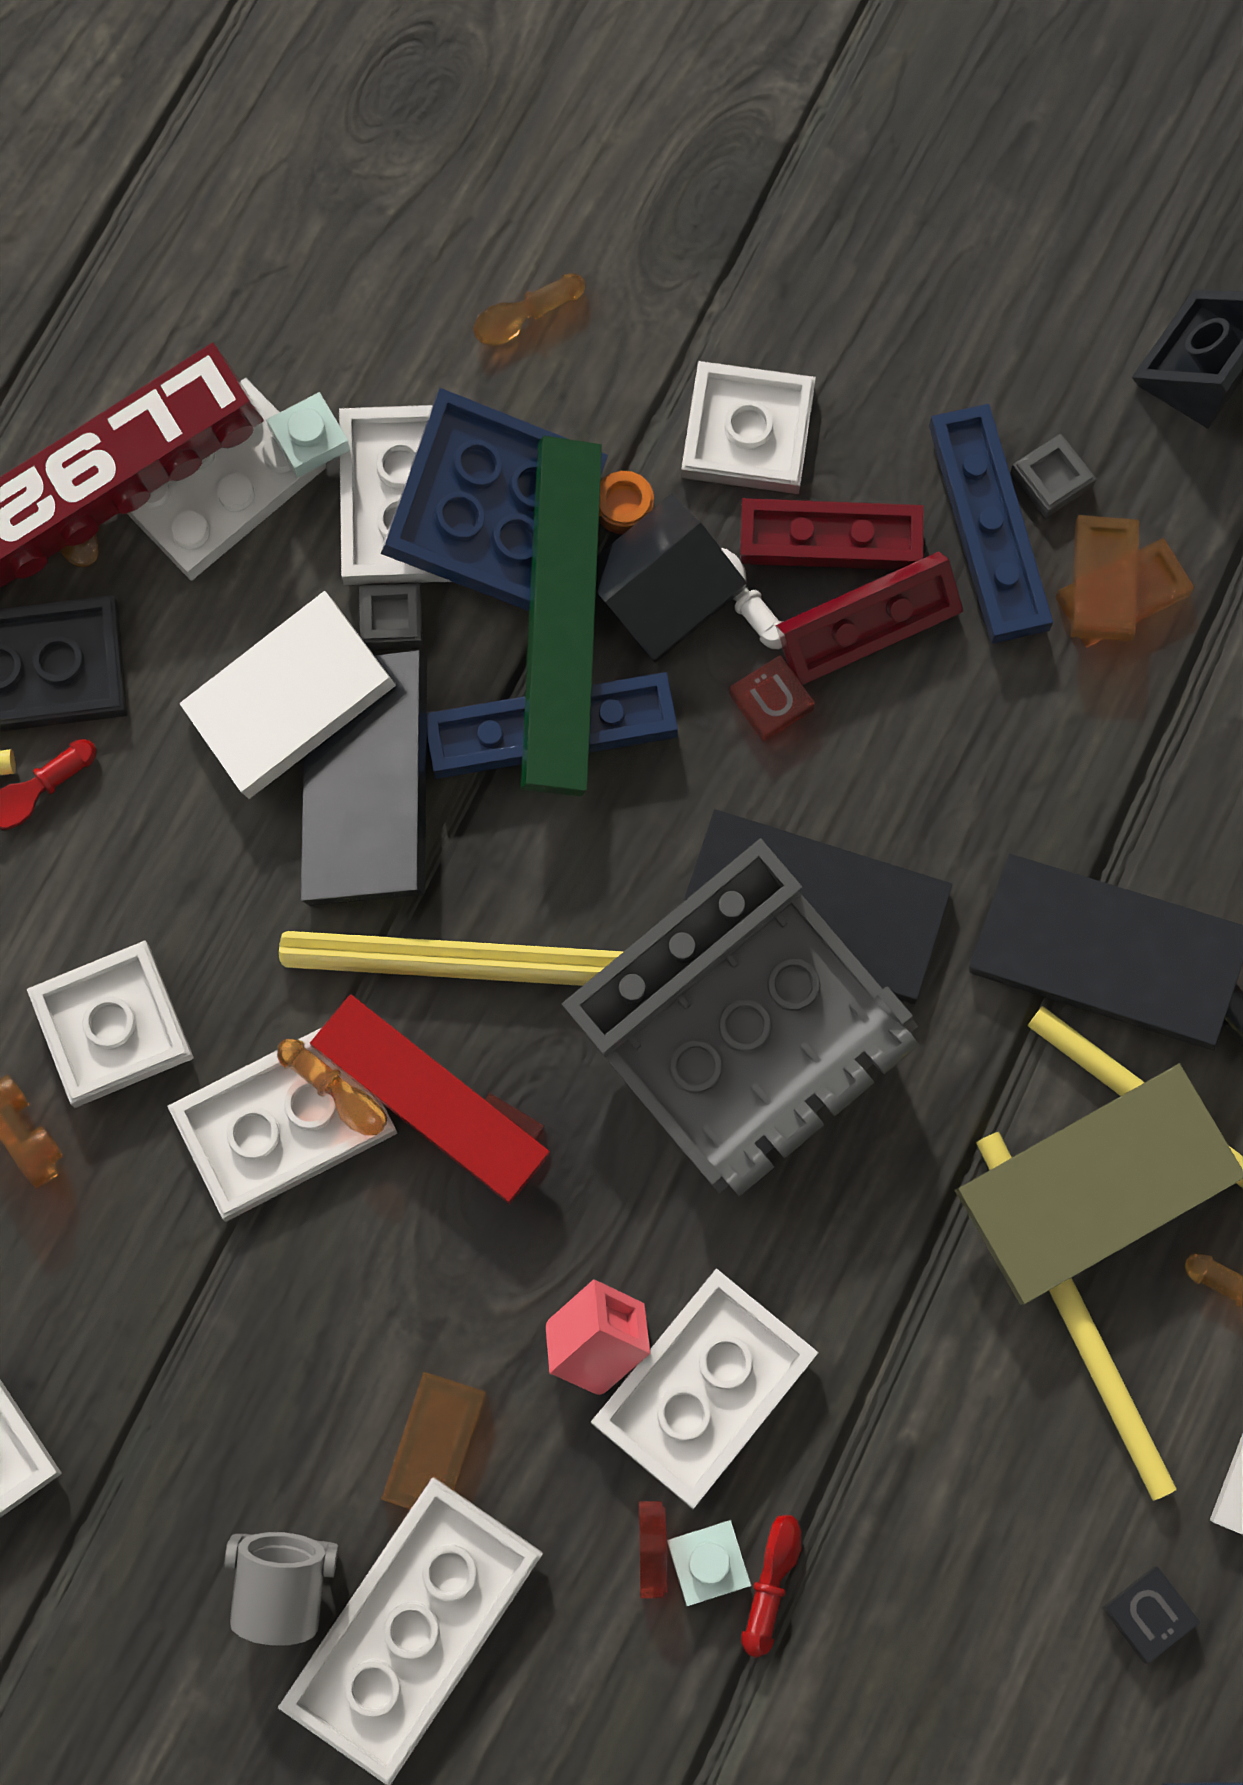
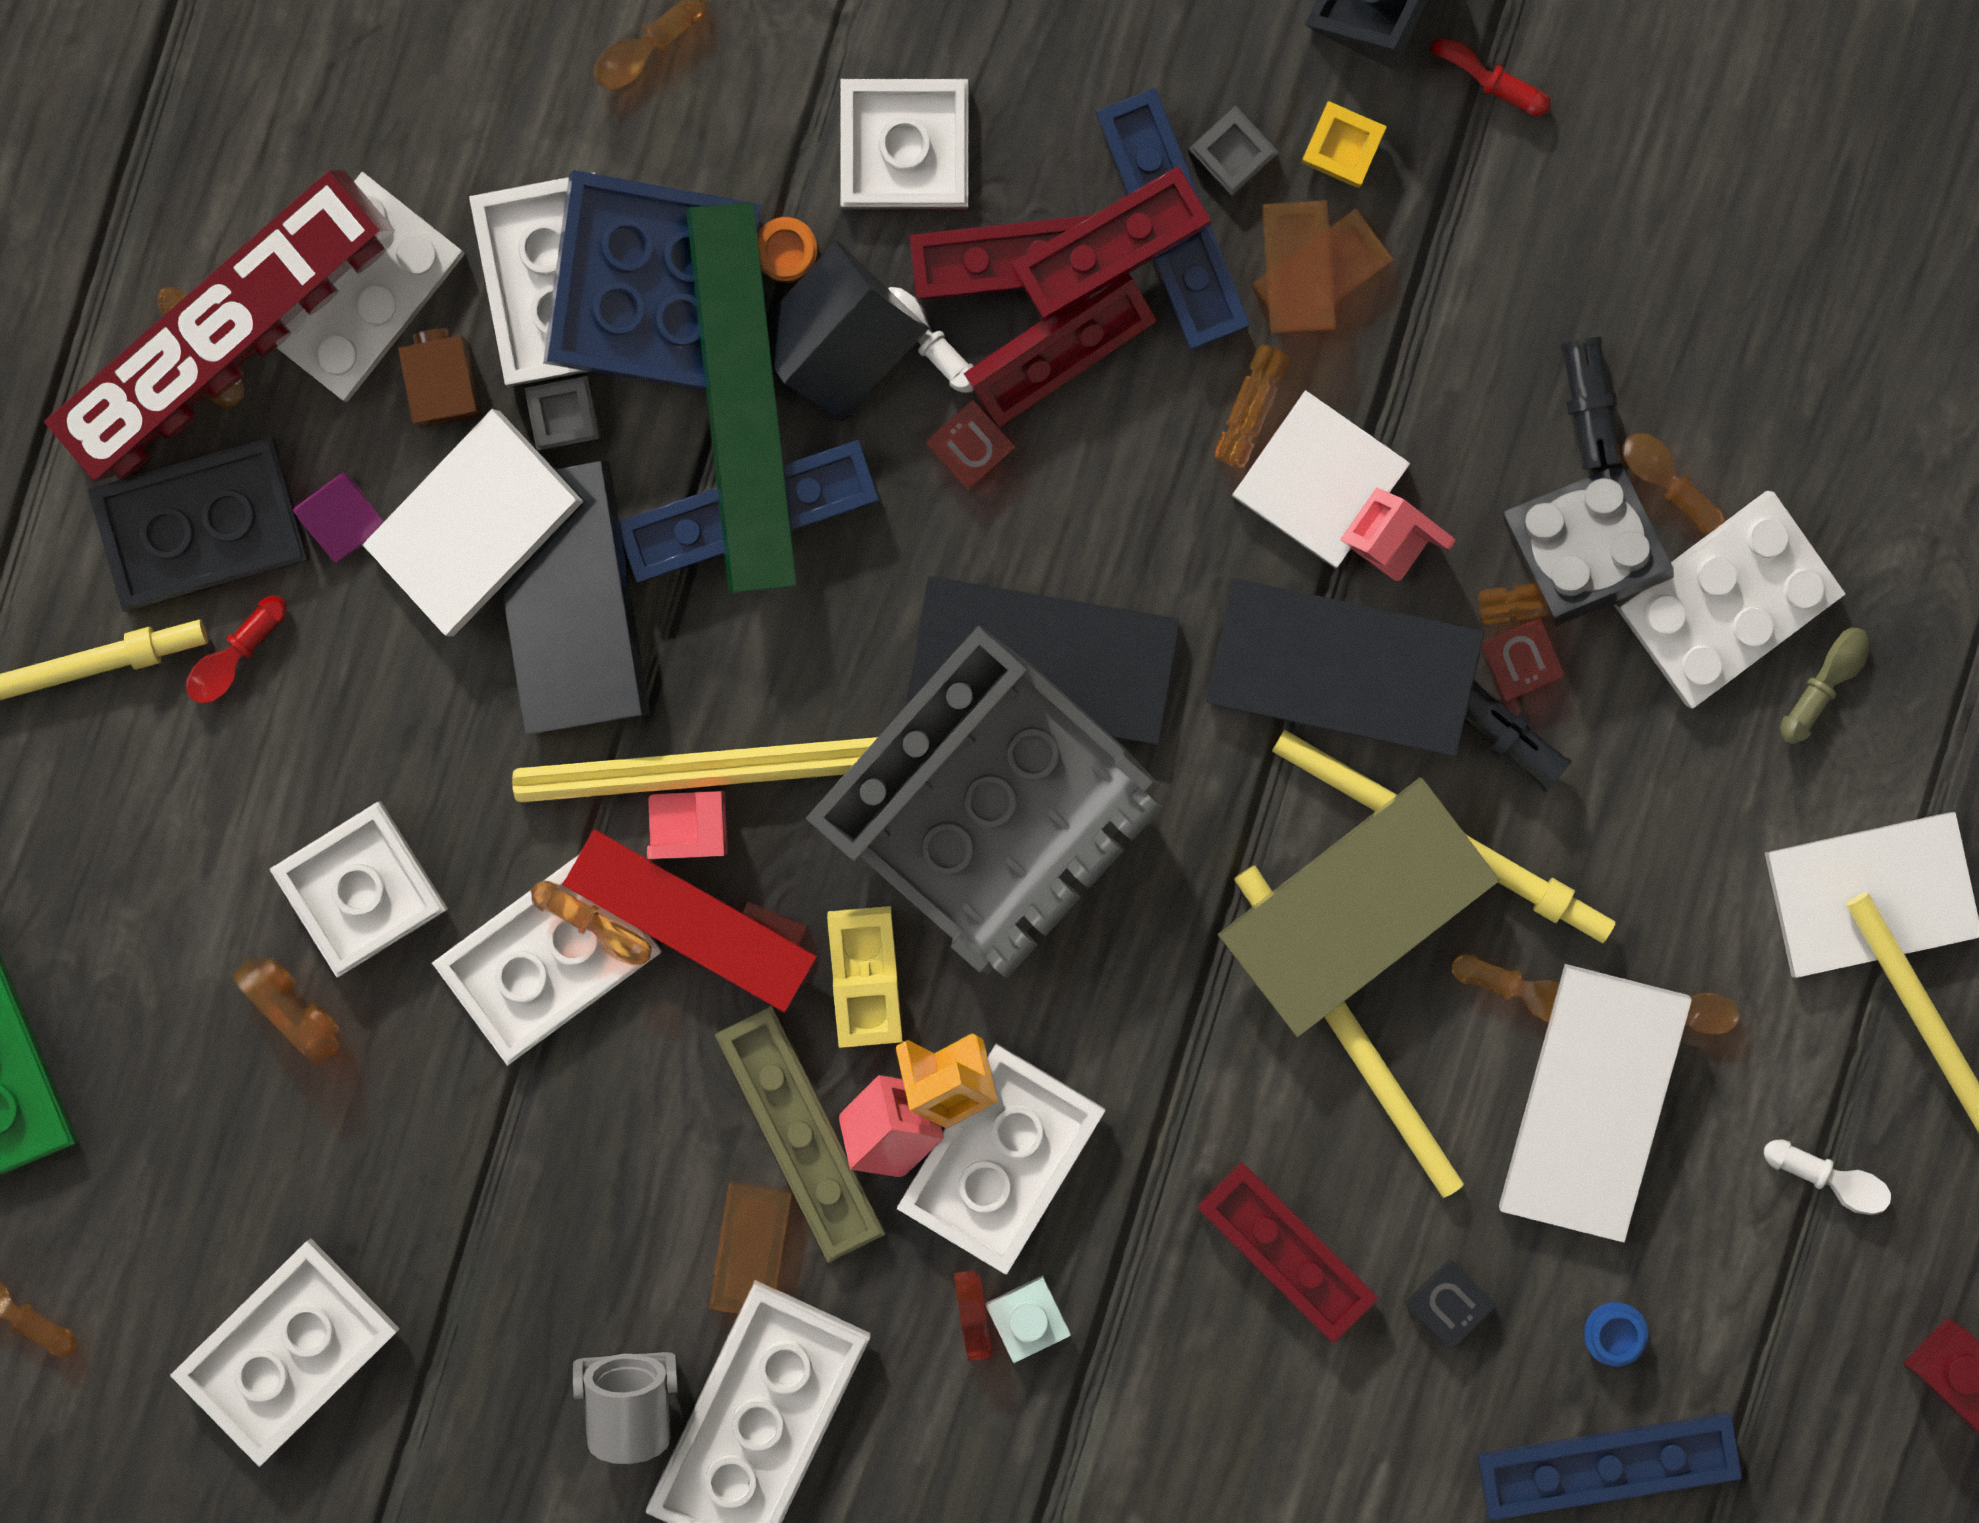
camera: 15 degrees left, 15 degrees up
light aqua plate [266,392,350,478] -> none
red piece [741,1515,802,1658] -> none
none -> magenta slope [292,473,384,564]
none -> reddish brown brick [398,328,483,428]
none -> coral panel [647,791,728,859]
none -> olive tile [715,1006,886,1263]
none -> light yellow slope [827,906,902,1048]
none -> light orange panel [896,1034,998,1129]
none -> dark red plate [1011,166,1211,322]
none -> dark red plate [1197,1161,1379,1344]
none -> clear orange axle [1214,344,1290,468]
none -> white tile [1232,390,1410,569]
none -> yellow plate [1301,101,1387,188]
none -> coral panel [1340,487,1456,581]

